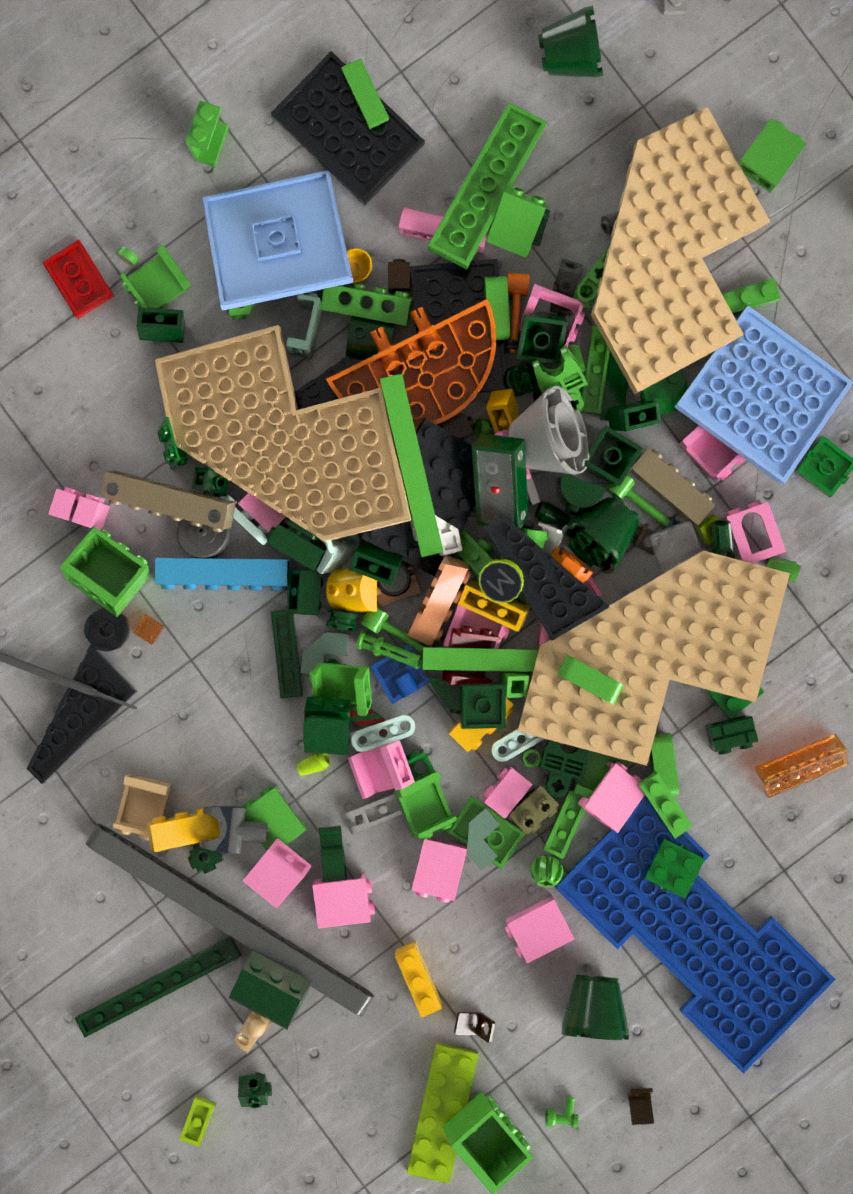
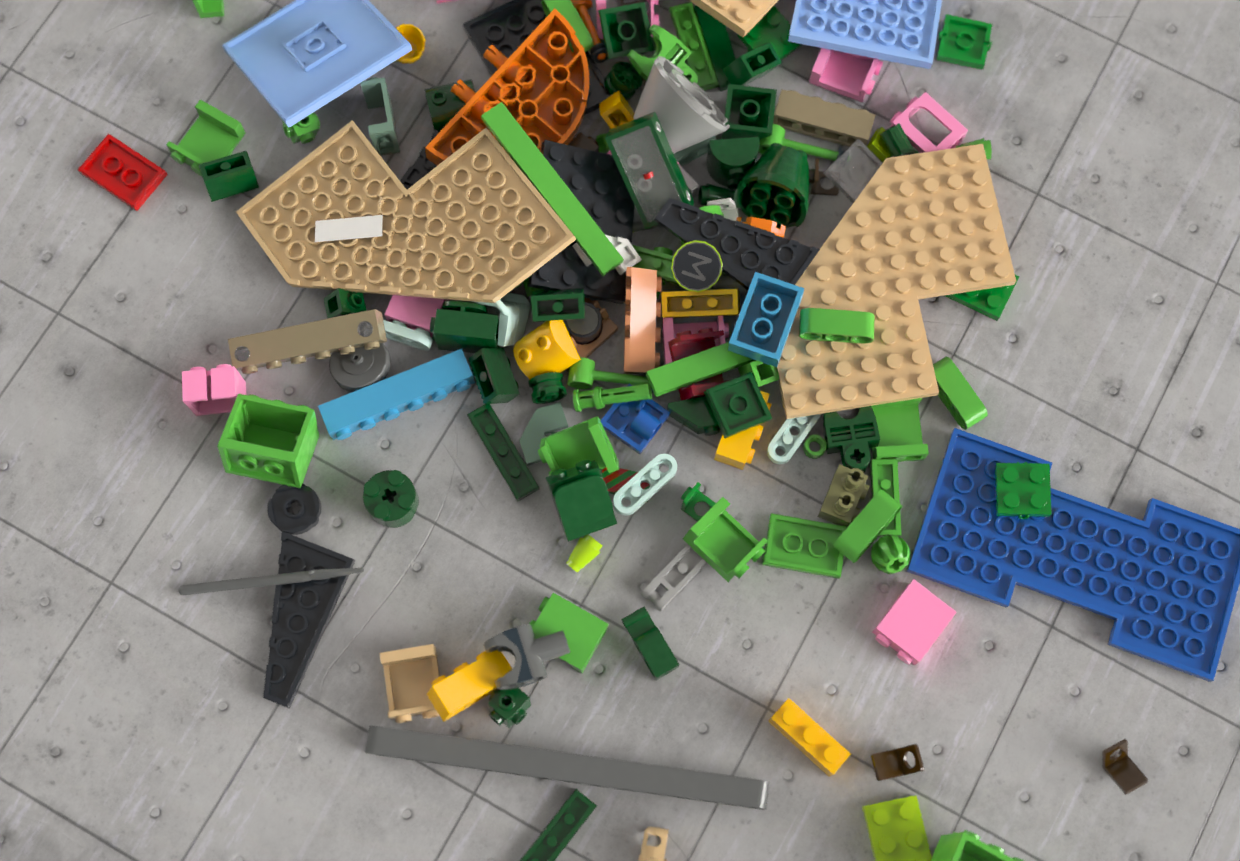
camera: 25 degrees left, 15 degrees down
bright green tile [116,246,139,266] -> none
clear orange tile [133,615,164,645] -> none
green hinge [158,417,188,469] -> none
dark green slope [229,951,311,1030] -> none
bright pink panel [243,838,311,909] -> none
bright pink panel [312,873,375,929] -> none
bright green brick [321,283,413,326] -> none
bright pink panel [348,740,415,799] -> none
dark brown brick [388,259,410,294] -> none
bright pink panel [412,837,467,902] -> none
sand green tile [466,807,500,870] -> none
bright pink brick [483,766,533,819] -> none
bright green piece [545,1096,578,1128] -> none
dark green cone [561,975,629,1040] -> none
bright pink panel [577,761,644,833] -> none
bright green plate [638,771,693,839] -> none
dark green brick [705,715,758,755] -> none
clear orange fence [755,734,848,798] -> none
none -> white sticker [315,215,383,242]
none -> dark green brick [363,470,419,528]
none -> dark azure brick [728,272,805,367]
none -> bright green beam [833,489,902,563]

